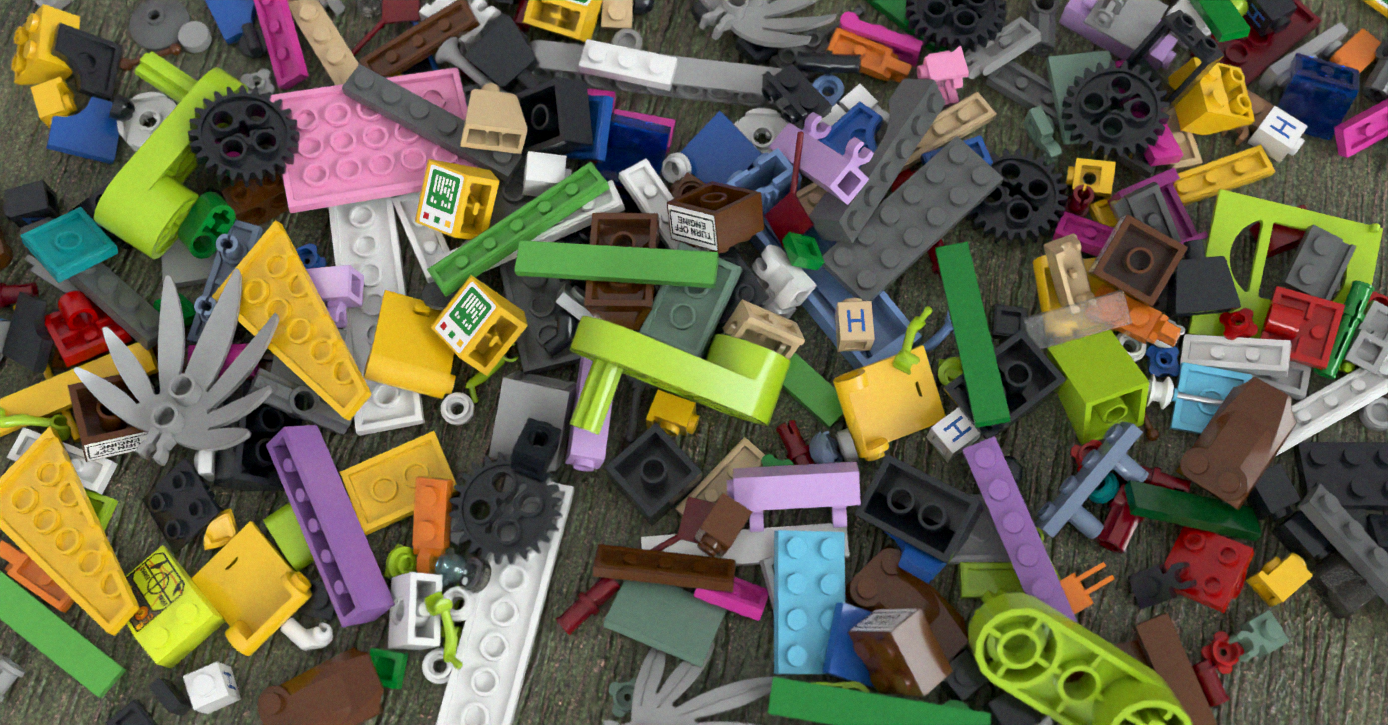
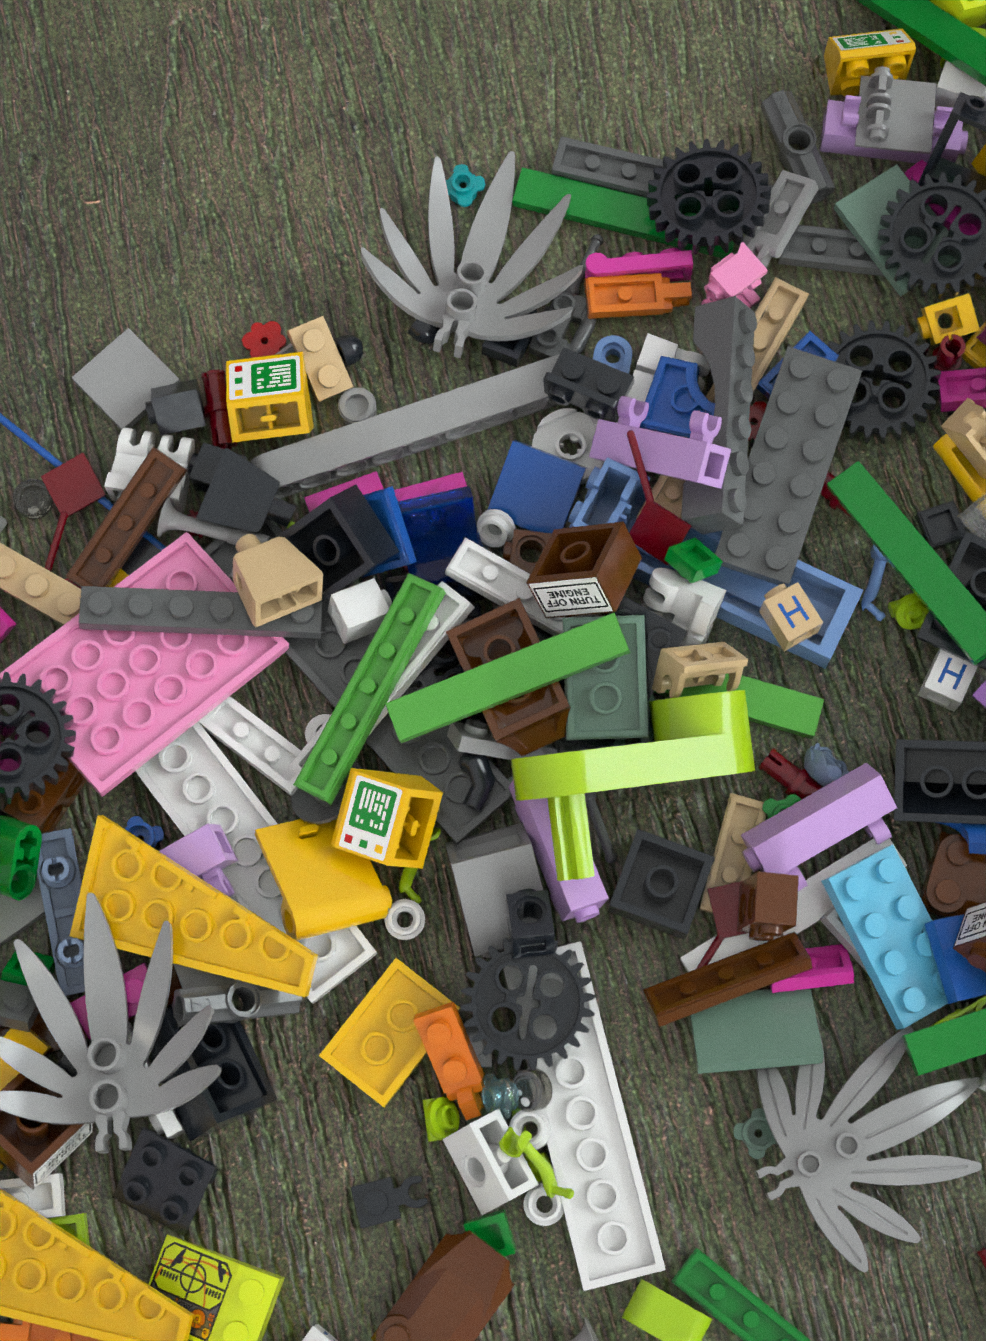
camera: 25 degrees left, 5 degrees up
yellow door [191,521,312,656] -> none
yellow tile [204,508,239,550] -> none
lime beam [263,502,314,572] -> none
medium lavender brick [266,425,395,627] -> none
white arm [280,618,333,651] -> none
yellow slope [415,159,499,240] -> none
dark red pin [555,577,621,635] -> none
white plate [579,39,677,91] -> none
yellow brick [646,389,700,437] -> none
black pin [797,50,861,76] -> none
yellow door [833,345,946,461] -> none
light grey tile [835,428,858,462] -> none
lime piece [893,306,933,375] -> none
sand green plate [1023,105,1062,166] -> none

